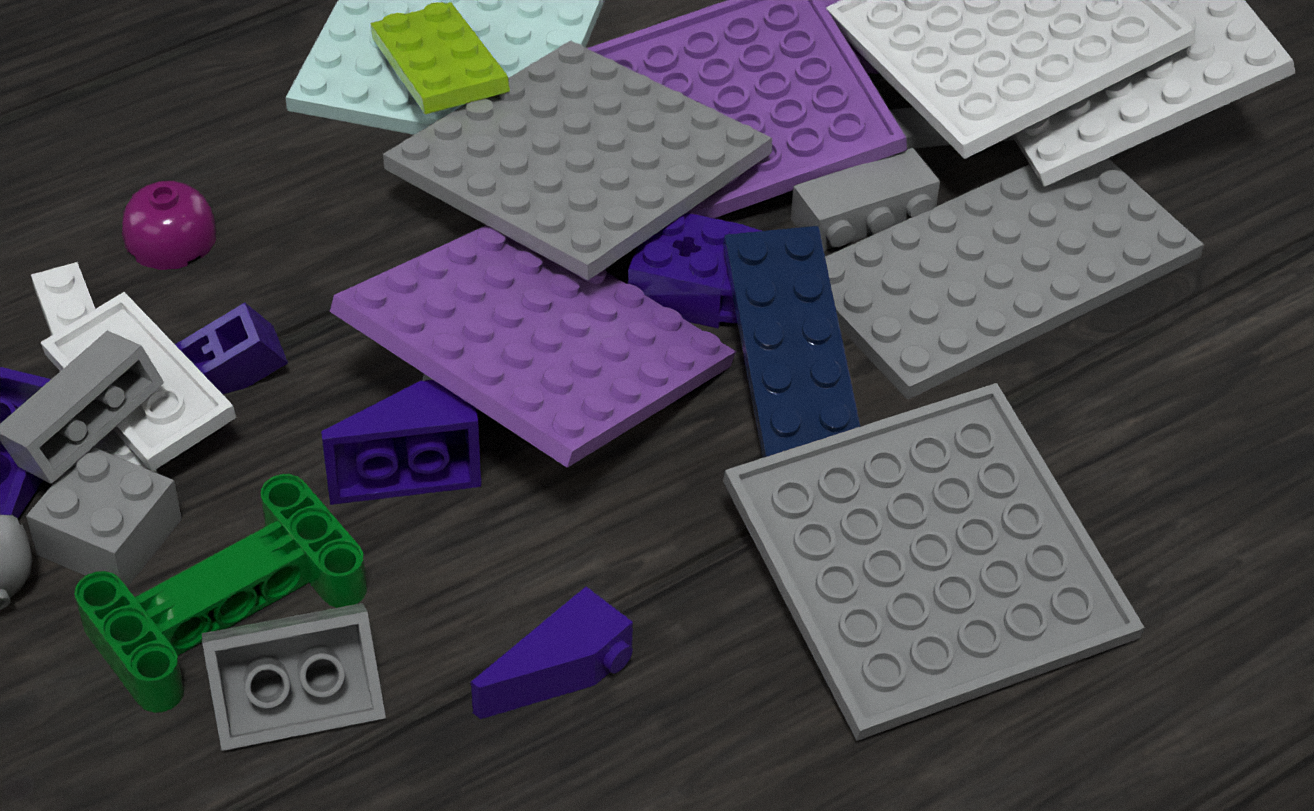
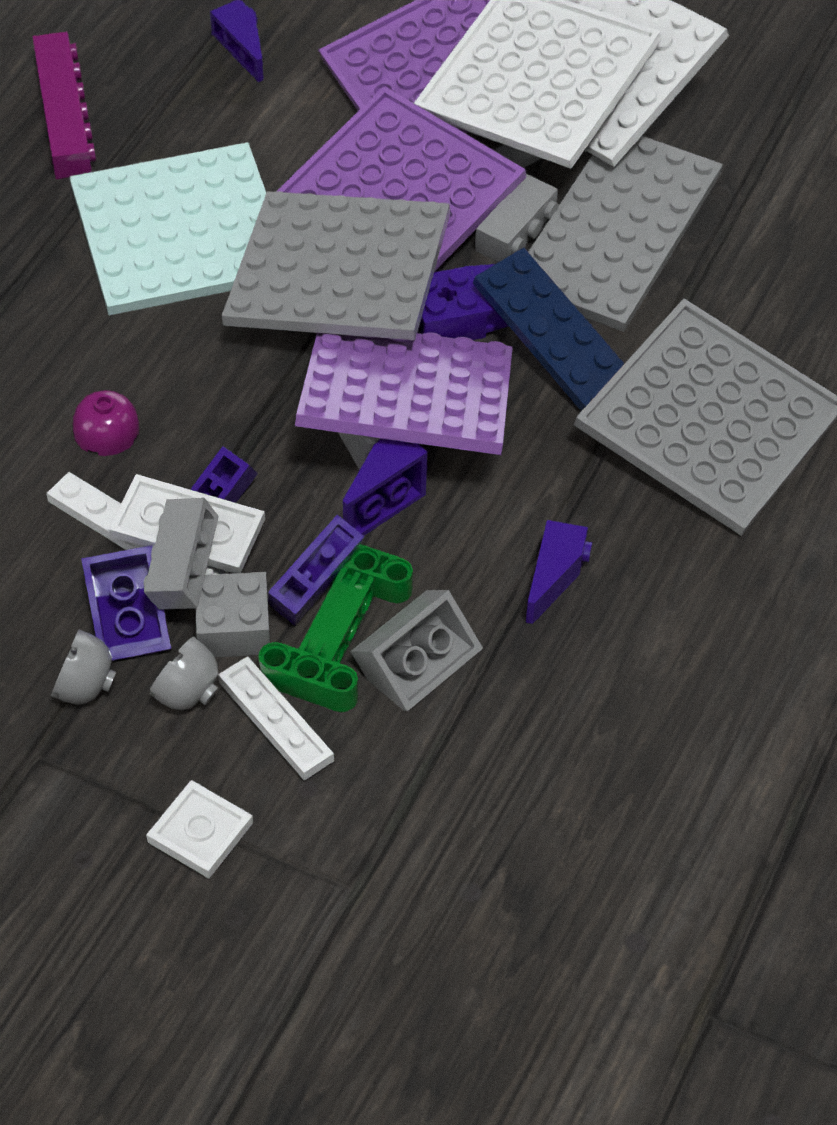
camera: 30 degrees left, 5 degrees up
lime plate [370,2,510,114] -> none
none -> white plate [218,656,334,781]
none -> dark purple slope [268,515,364,626]

